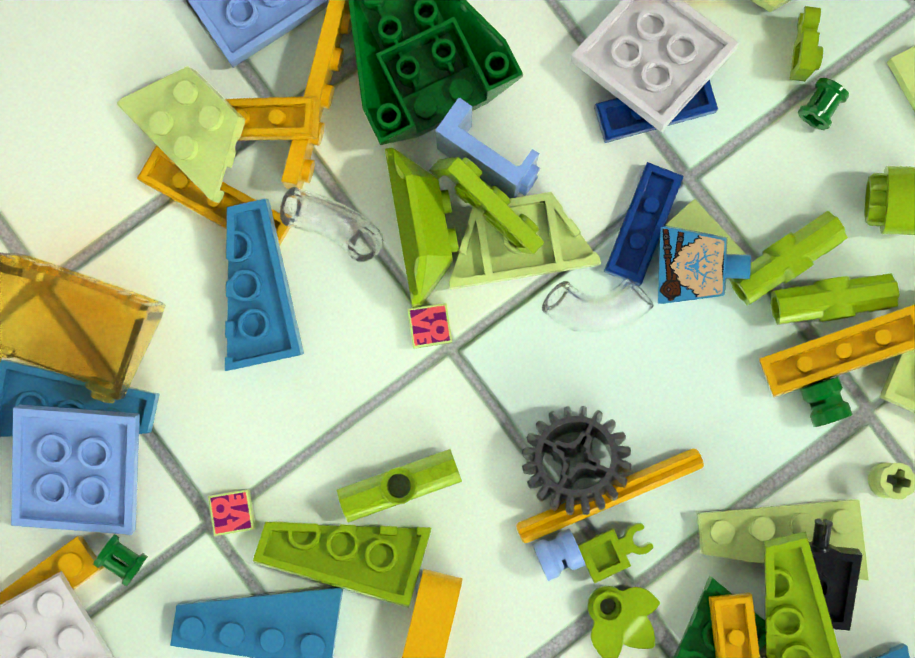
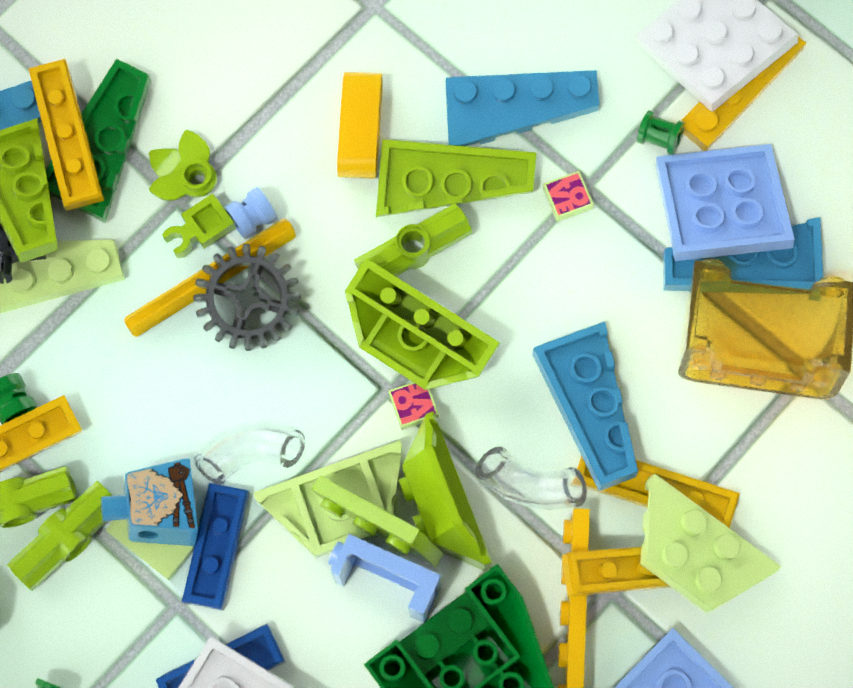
camera: 170 degrees right, 10 degrees down
none -> lime wedge [344,258,501,390]

